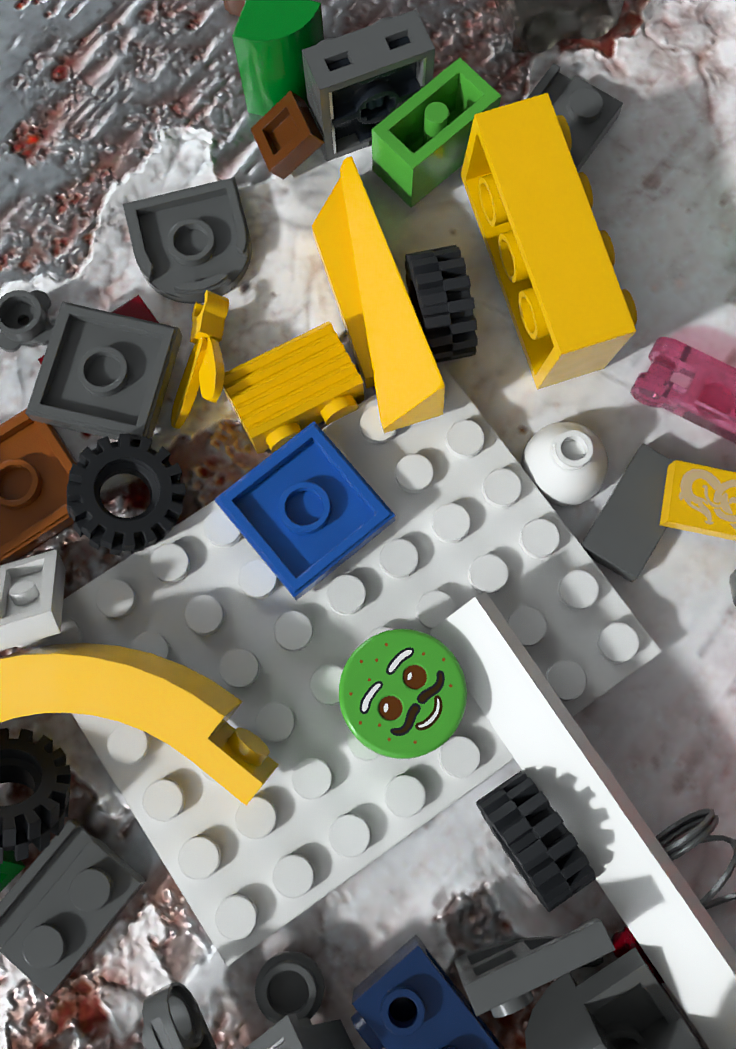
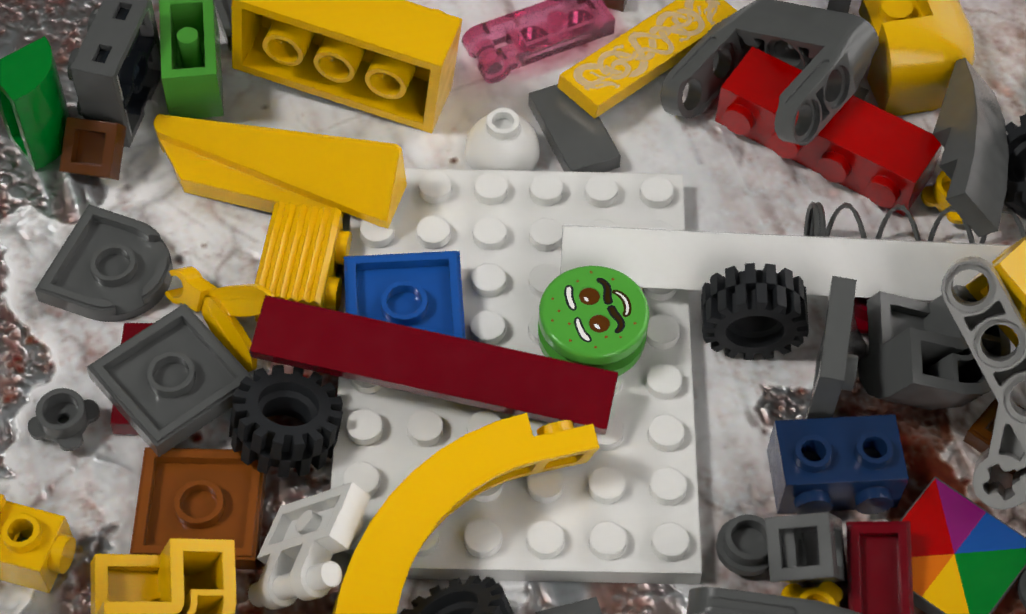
camera: 60 degrees left, 20 degrees down
black tyre [405,245,478,363] -> none
none -> dark red tile [250,295,619,435]

